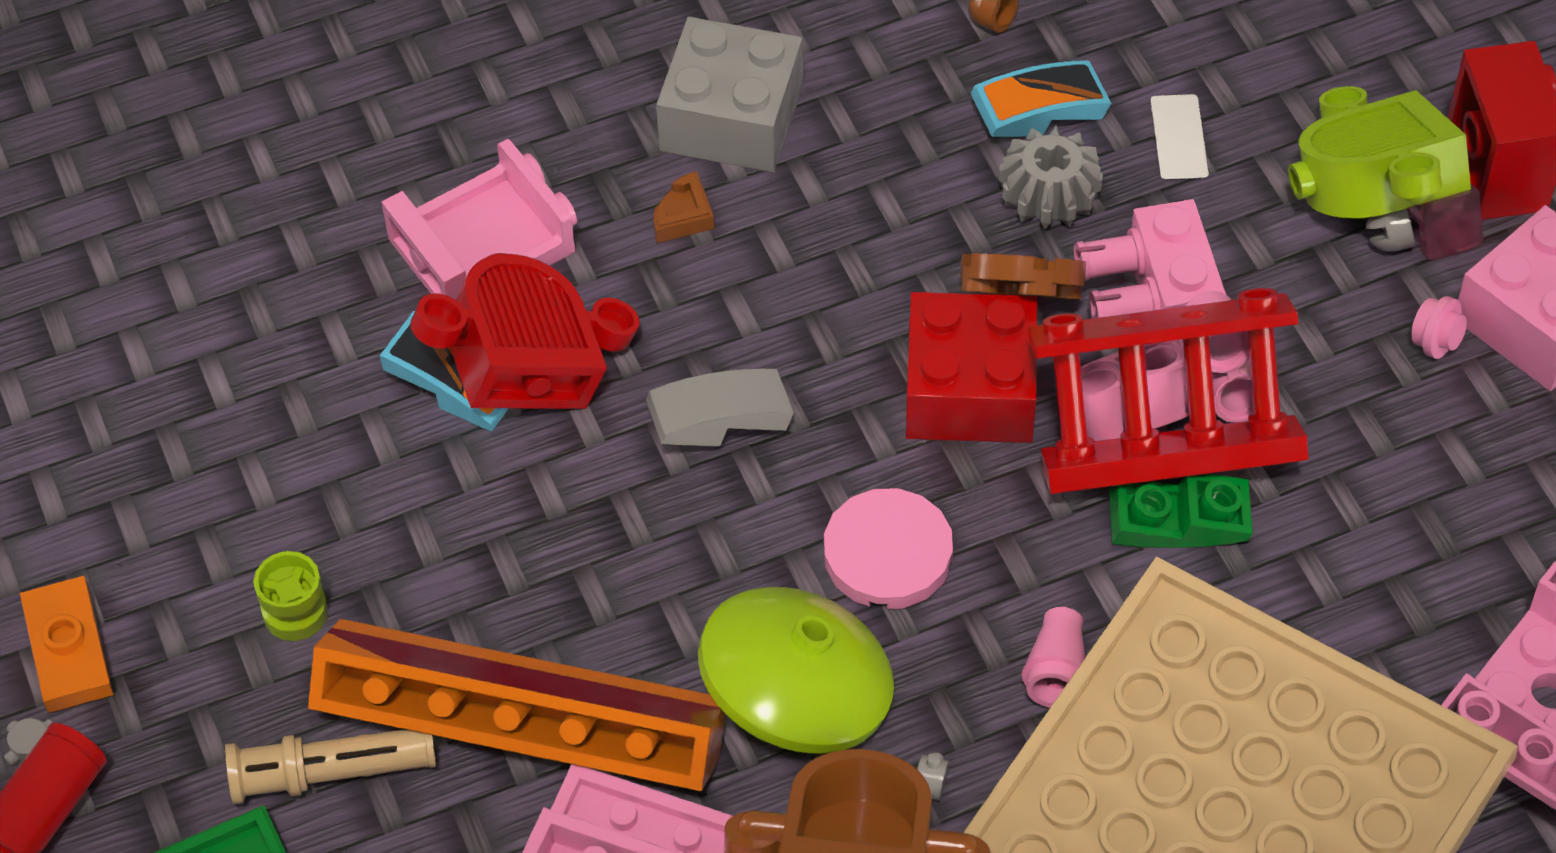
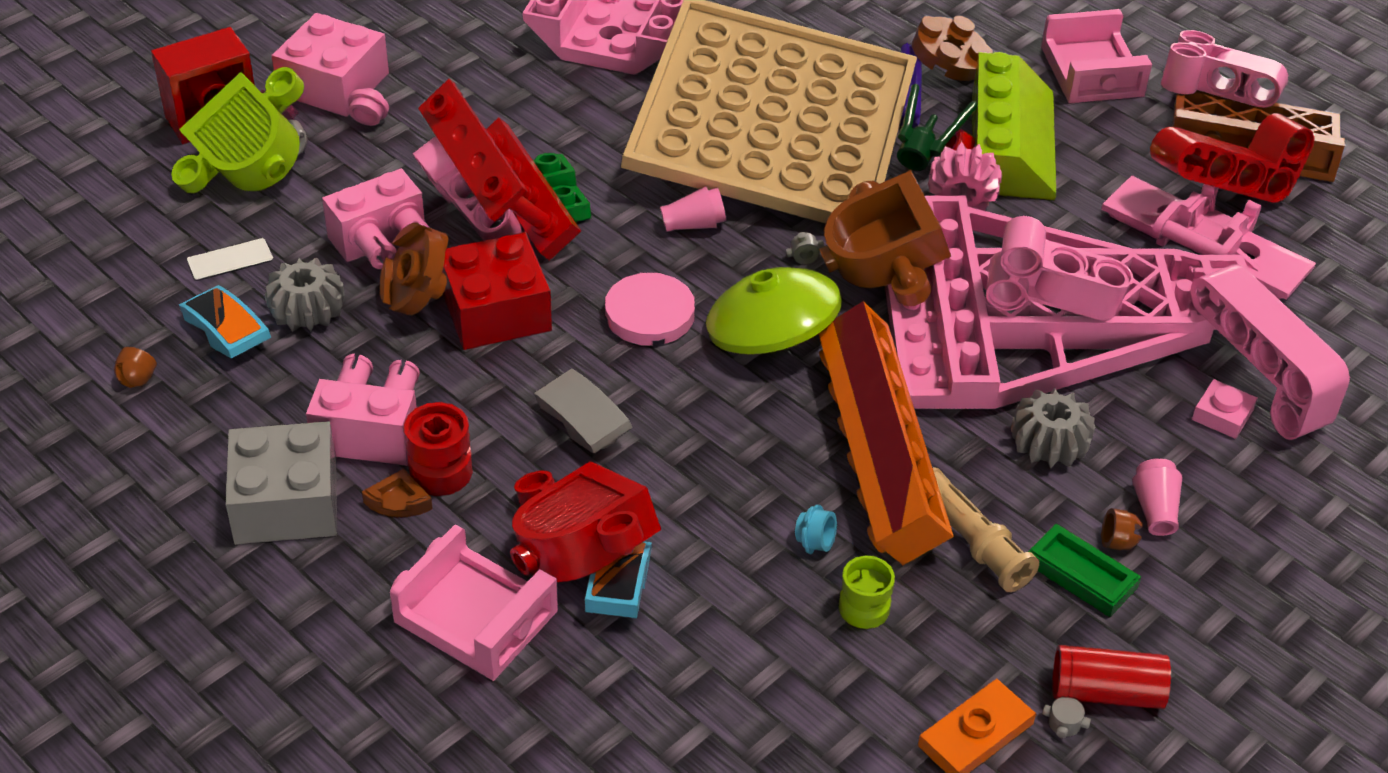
camera: 115 degrees left, 10 degrees down
none -> bright pink brick [306,354,420,466]
none -> red wheel [404,402,473,496]
none -> medium azure plate [795,505,837,554]

